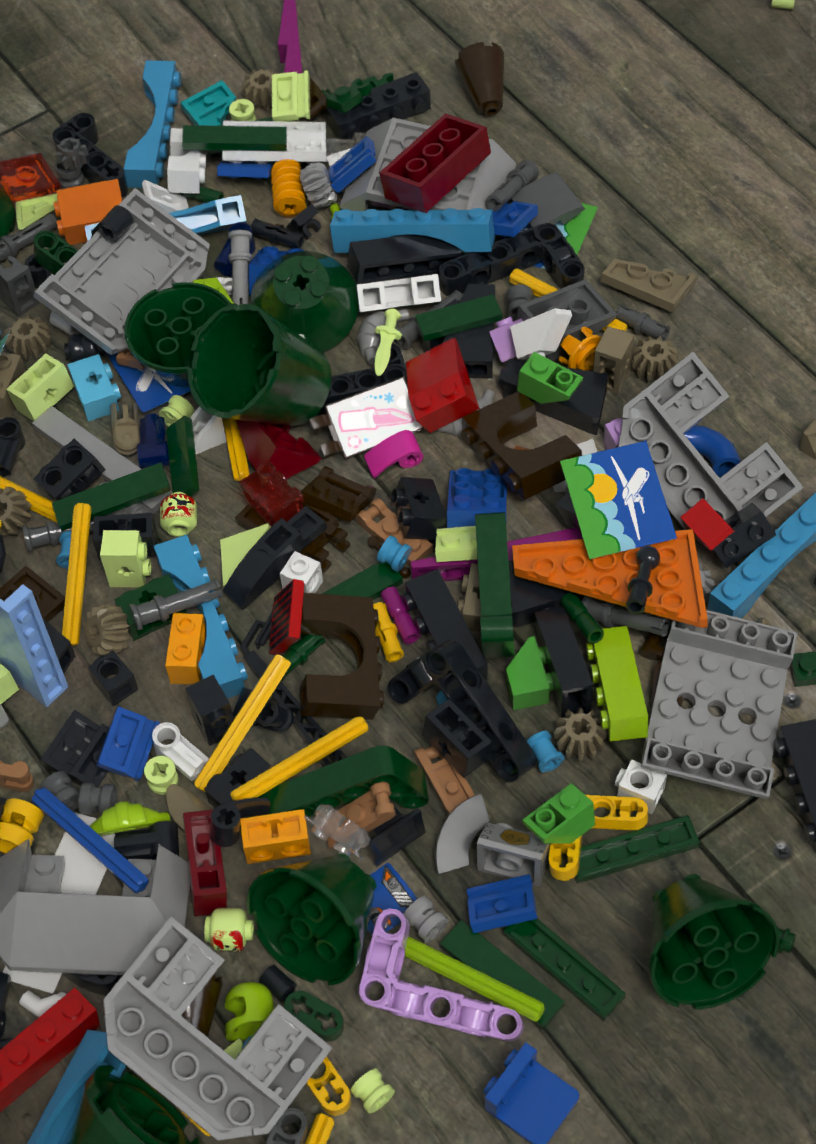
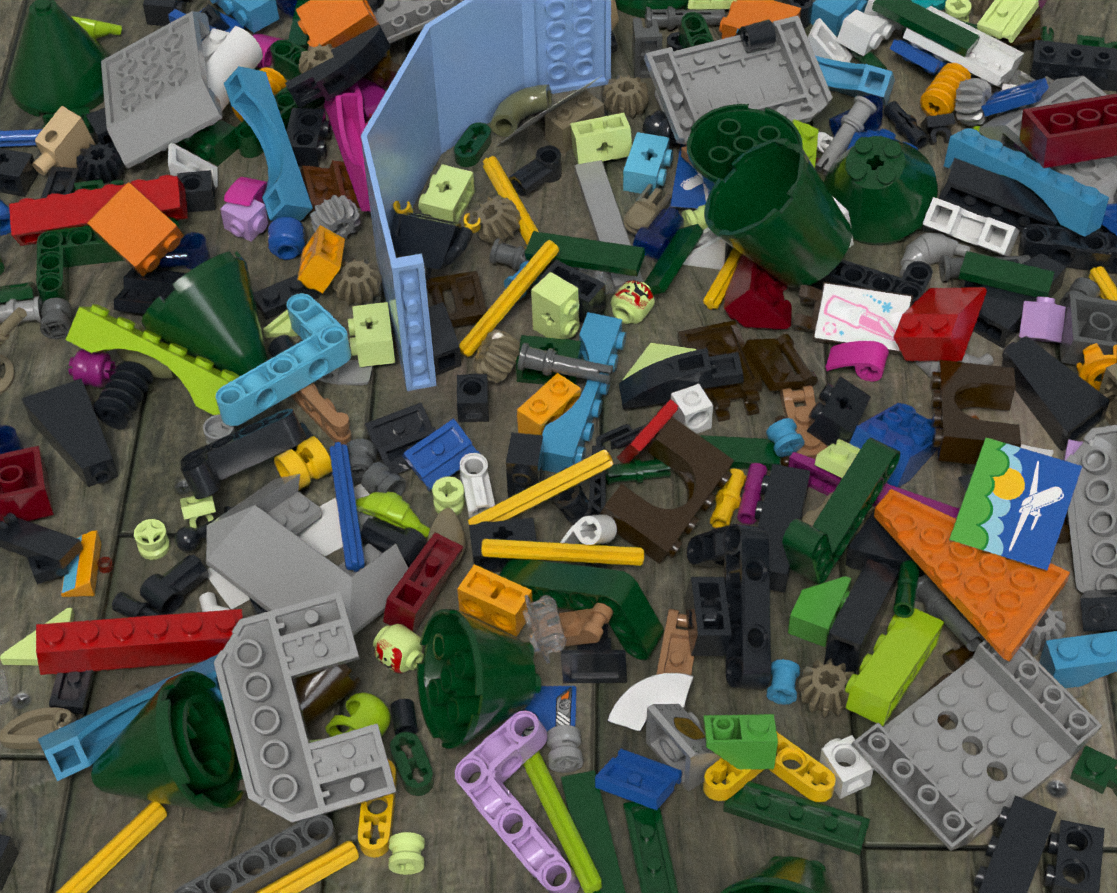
camera: 35 degrees right, 5 degrees down
black brick [33,438,106,501] -> none
black panel [210,798,271,847] -> none
clear red brick [239,462,304,527] -> none
dark green plate [326,78,372,113] -> none
yellowish green sword [374,309,402,376] -> none
white slope [510,308,572,360] -> none
bright green slope [517,352,583,404] -> none
black pin [626,546,660,615] -> none
red slope [680,498,734,551] -> none
none -> white panel [560,515,617,545]

